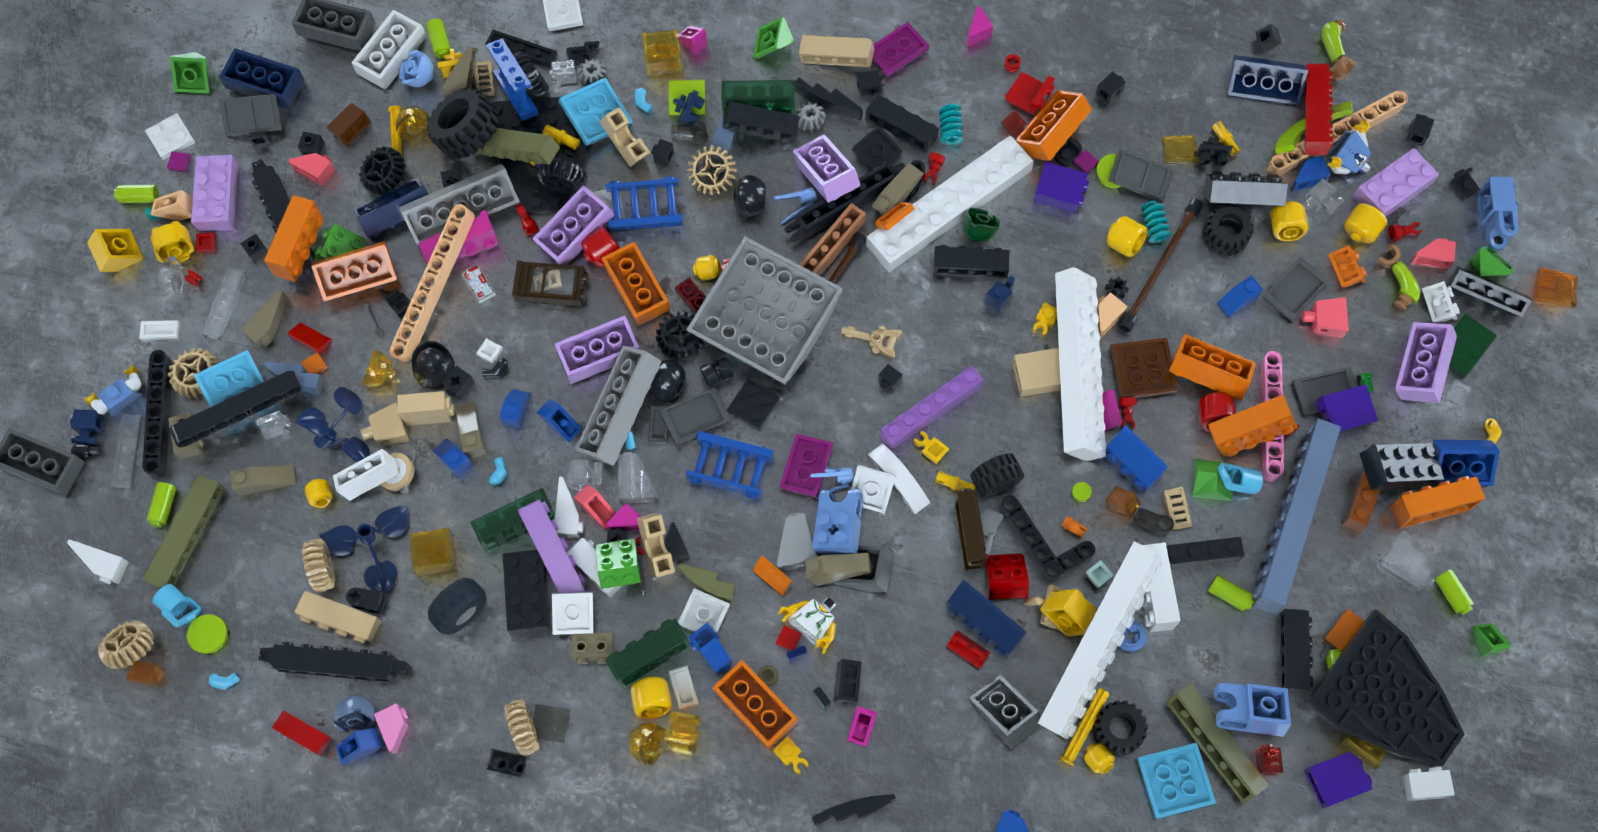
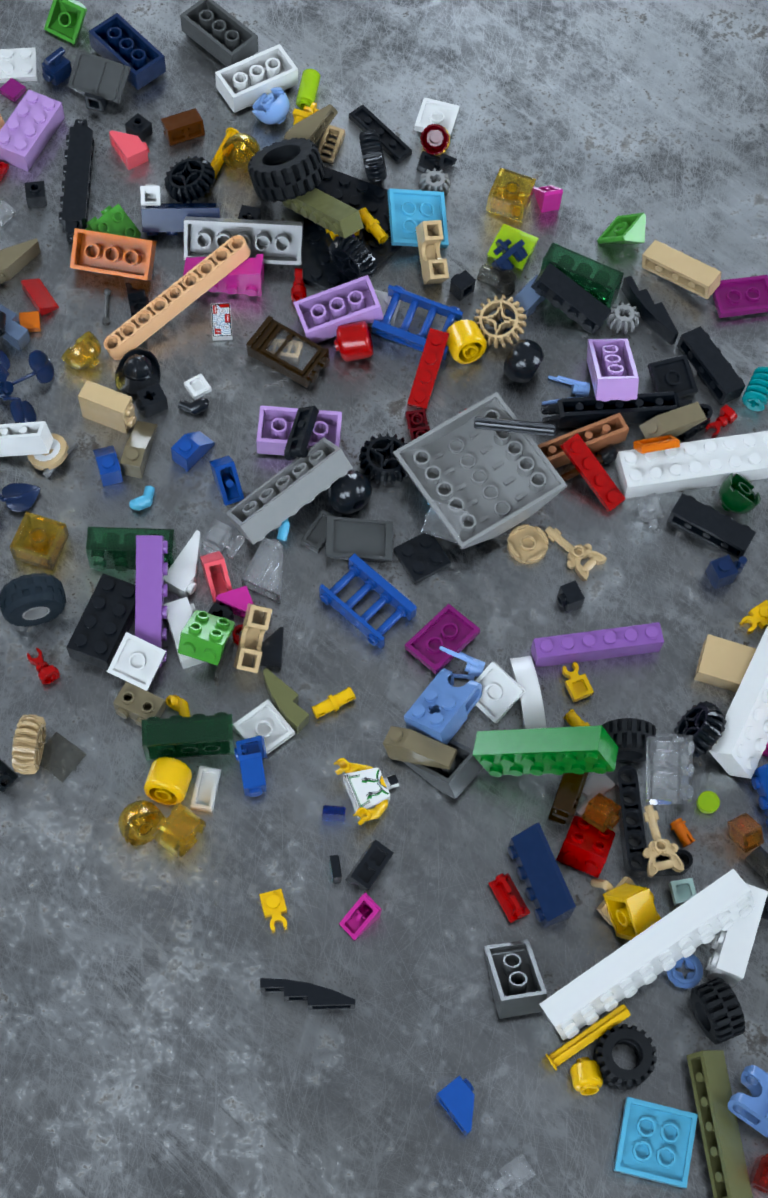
camera: 20 degrees right, 5 degrees down
orange brick [264,195,324,282] -> none
tan torso [360,402,410,446] -> none
blue fence [486,38,538,121] -> none
clear brick [550,60,578,88] -> none
orange brick [601,241,671,327] -> none
medium azure arm [634,88,653,114] -> none
yellow head [693,255,722,281] -> none
black wheel [699,355,734,389] -> none
orange brick [712,660,798,751] -> none
orange tile [753,556,792,596] -> none
olive tile [758,665,778,687] -> none
red tile [776,625,802,653] -> none
light grey slope [777,513,816,571] -> none
black brick [857,70,885,98] -> none
none -> red piece [27,648,60,685]
none -> dark blue brick [41,47,72,87]
none -> white brick [140,184,162,206]
none -> yellow arm [165,695,191,723]
none -> black plate [284,406,319,460]
none -> yellow pin [311,687,356,719]
none -> red plate [407,328,449,411]
none -> dark red hair [420,124,450,156]
none -> clear piece [421,500,468,543]
none -> yellow head [446,319,487,364]
none -> green brick [473,725,618,777]
none -> black axle [474,416,556,436]
none -> tan tile [507,524,548,564]
none -> red plate [560,433,626,512]
none -> clear orange brick [582,792,621,833]
none -> tan piece [642,805,684,878]
none -> clear slope [646,733,695,805]
none -> black gear [672,701,727,758]
none -> black tyre [691,977,745,1044]

